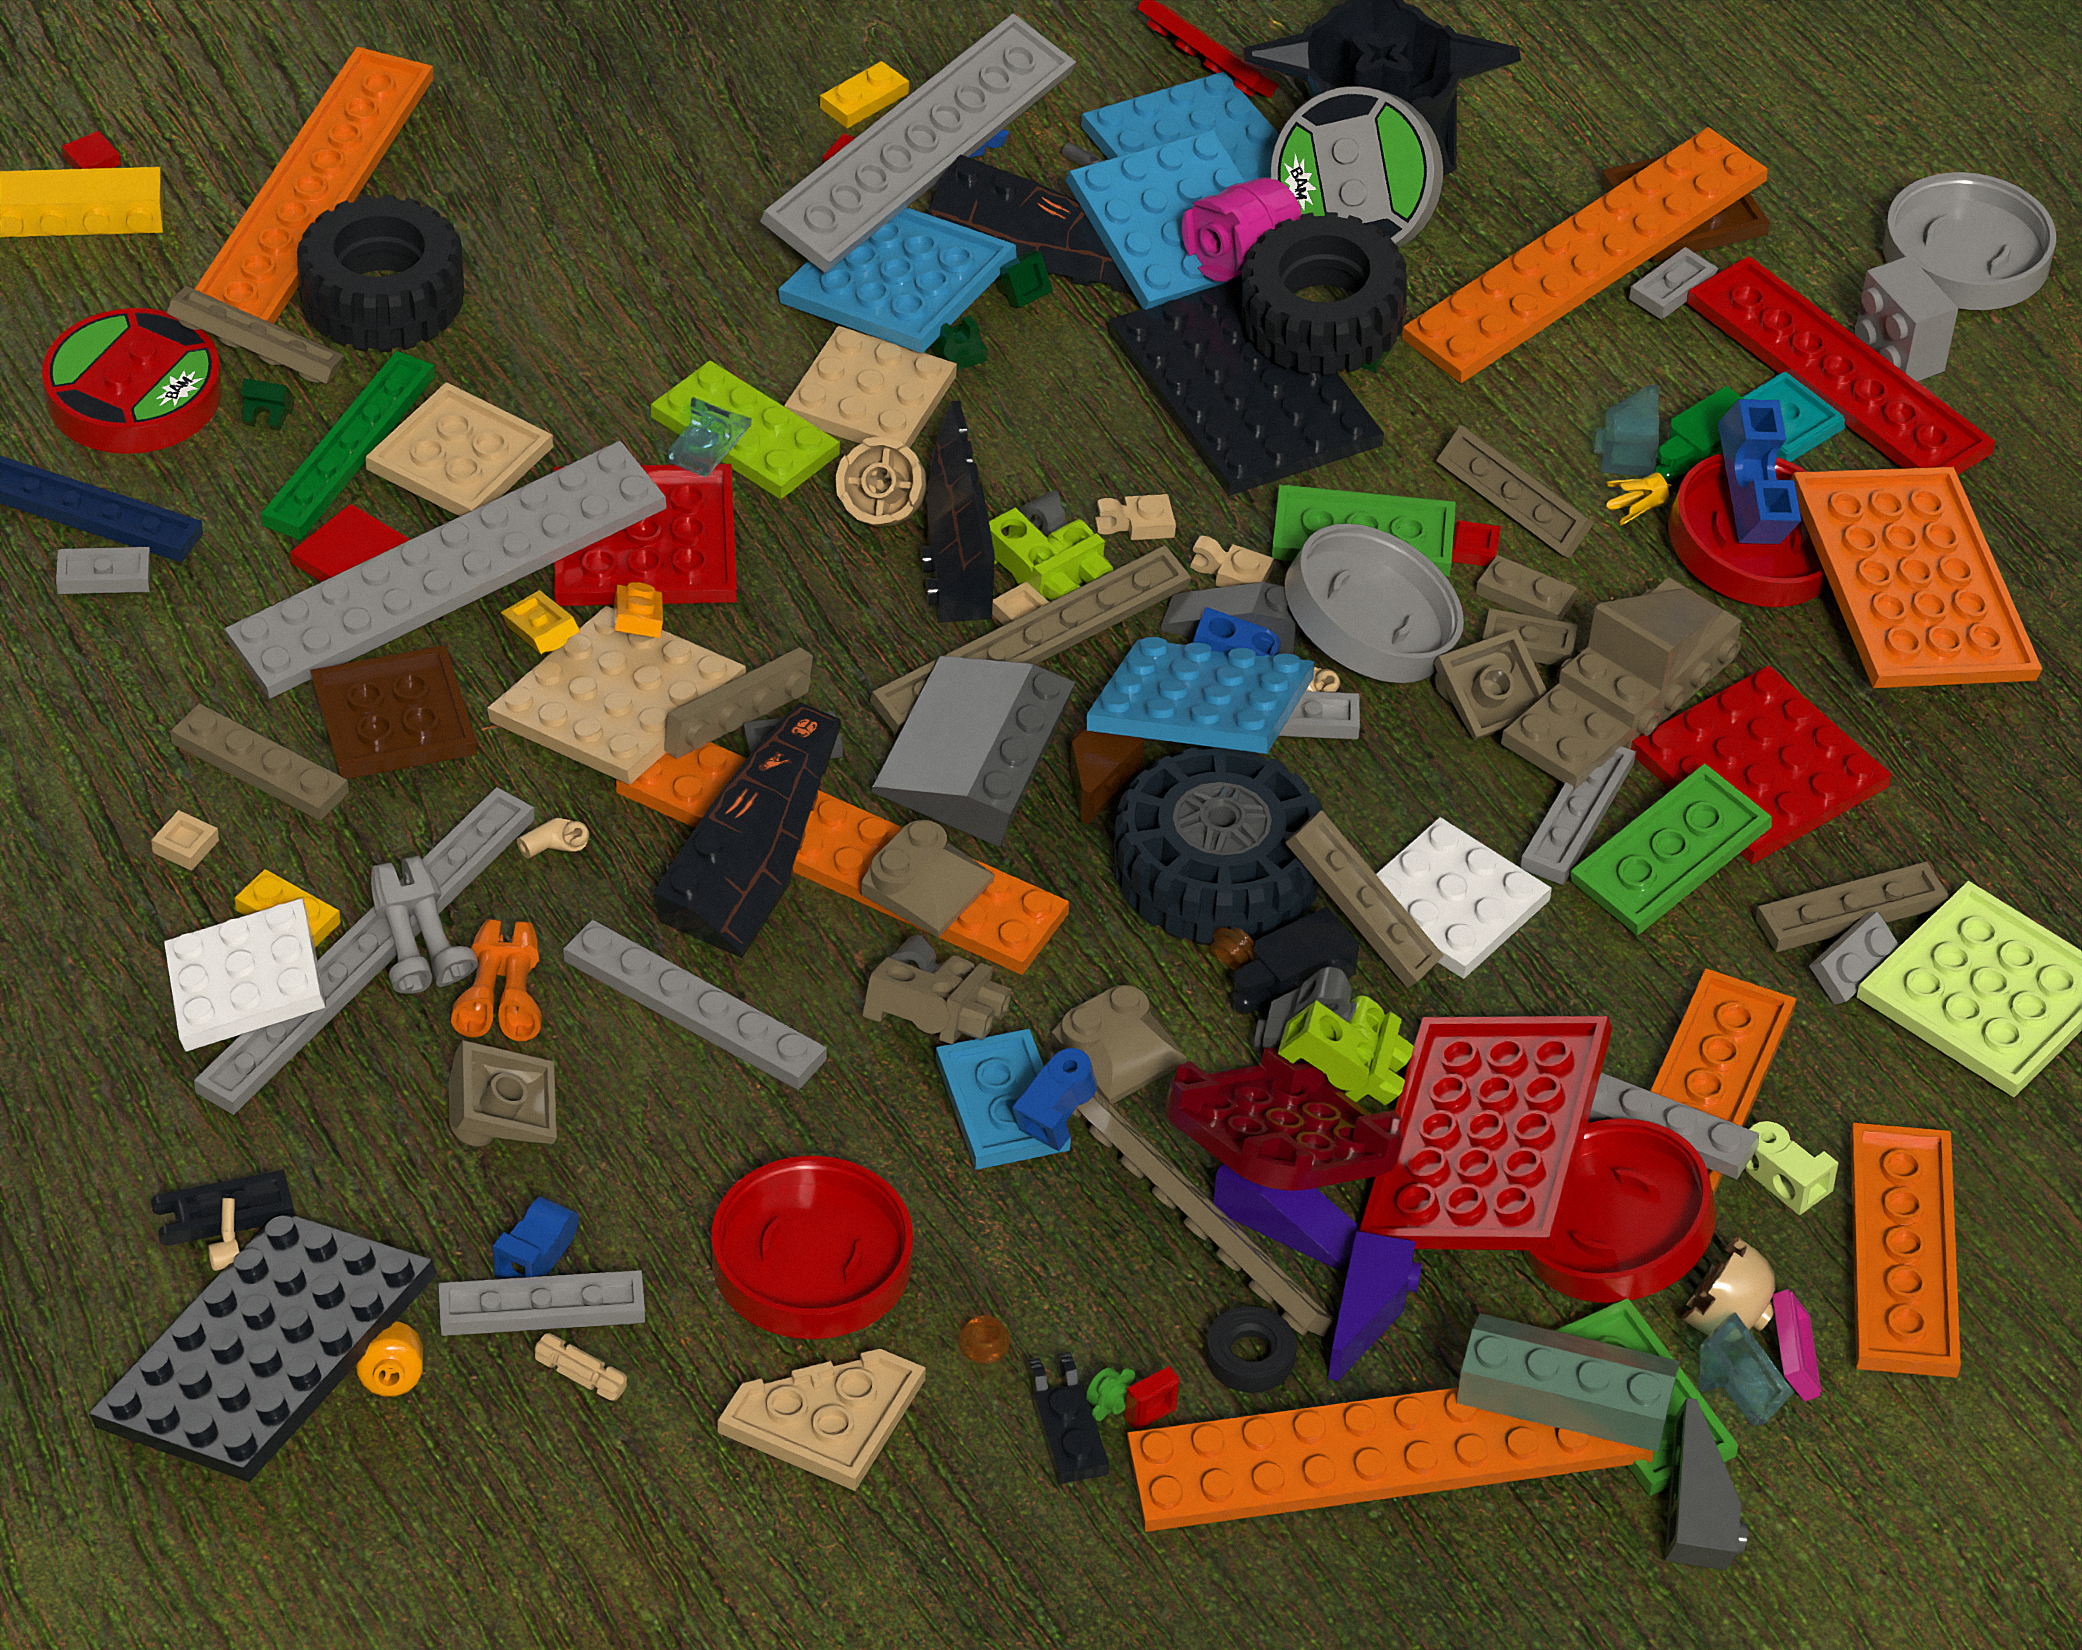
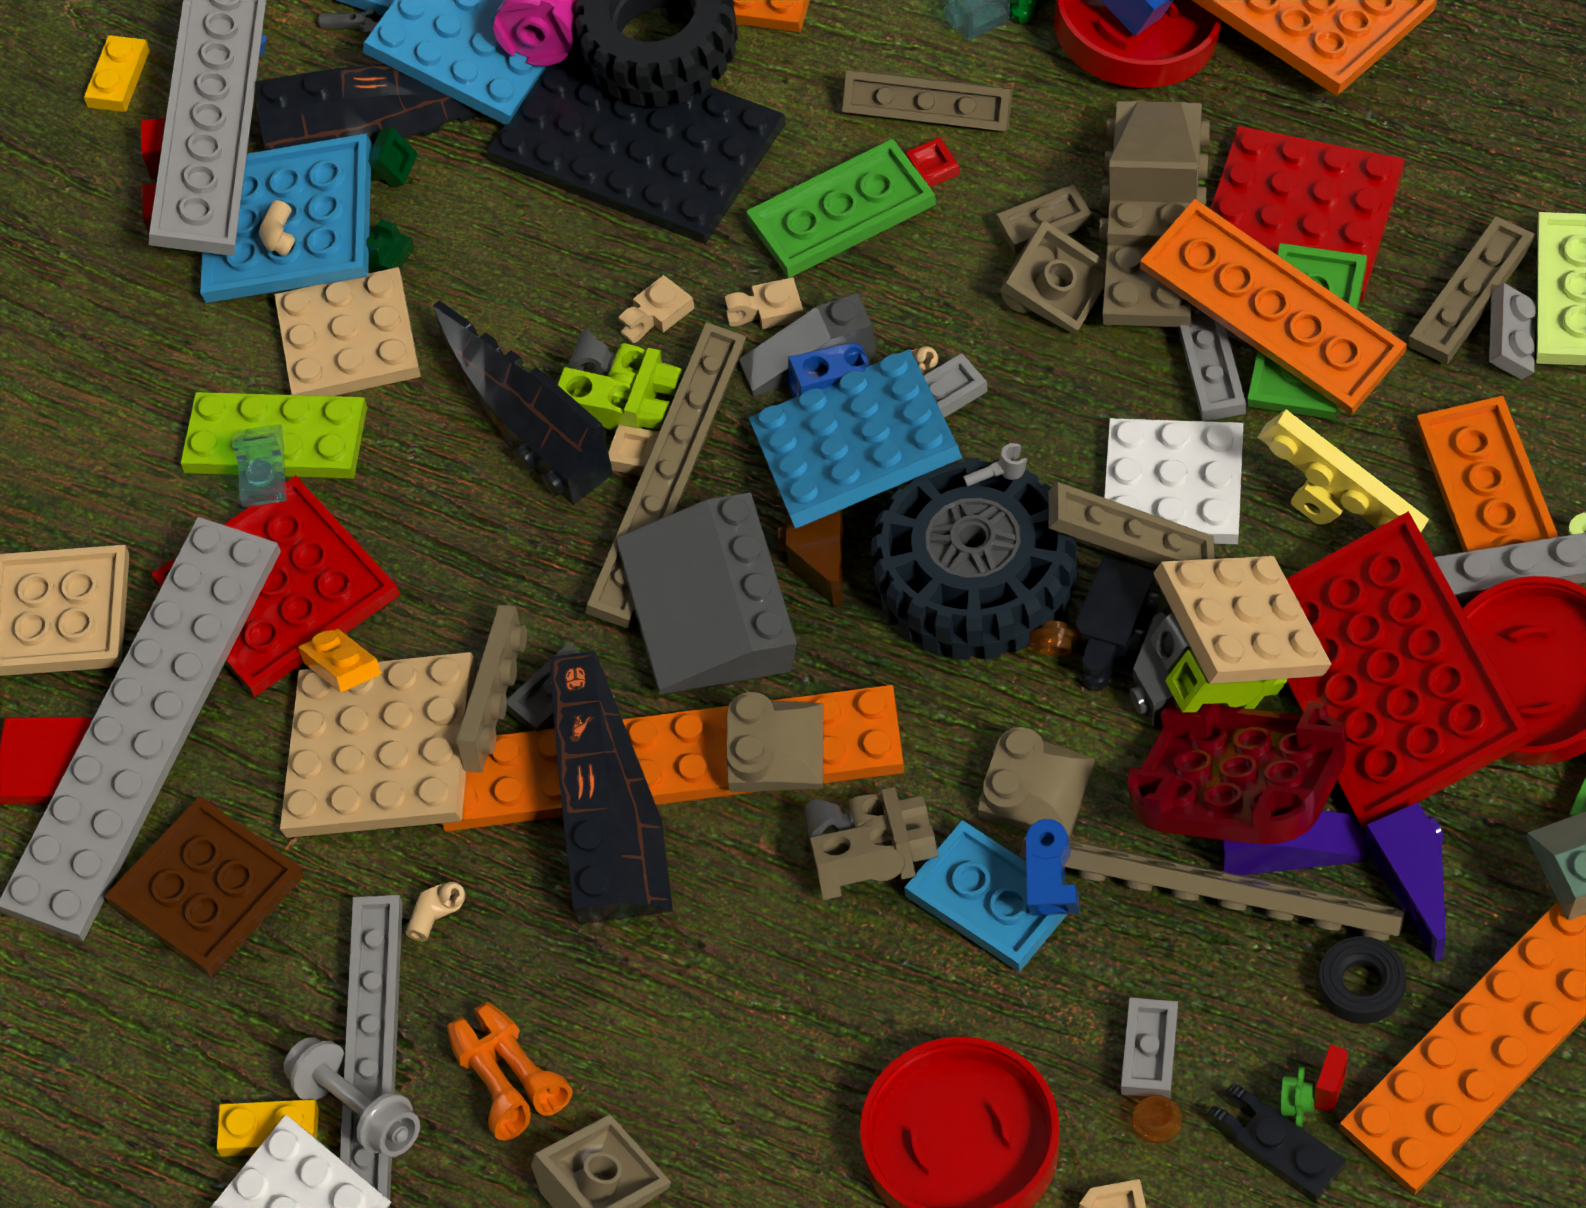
camera: 25 degrees left, 10 degrees up
tan tile [151,810,219,871] -> none
dark tan plate [170,703,349,821] -> none
light grey piece [371,855,478,993] -> none
yellow plate [501,590,580,654] -> none
light grey plate [563,919,827,1090] -> none
tan cylinder [835,436,927,527] -> none
light grey brick [1285,524,1464,683] -> none
dark tan plate [1476,555,1577,621] -> none
yellow piece [1606,472,1672,526] -> none
none -> tan arm [259,200,295,256]
none -> light grey piece [284,1037,420,1157]
none -> light grey hand [963,443,1027,487]
none -> light grey plate [1121,998,1178,1099]
none -> orange plate [1140,199,1407,416]
none -> tan plate [1153,556,1332,684]
none -> light yellow plate [1258,409,1429,532]

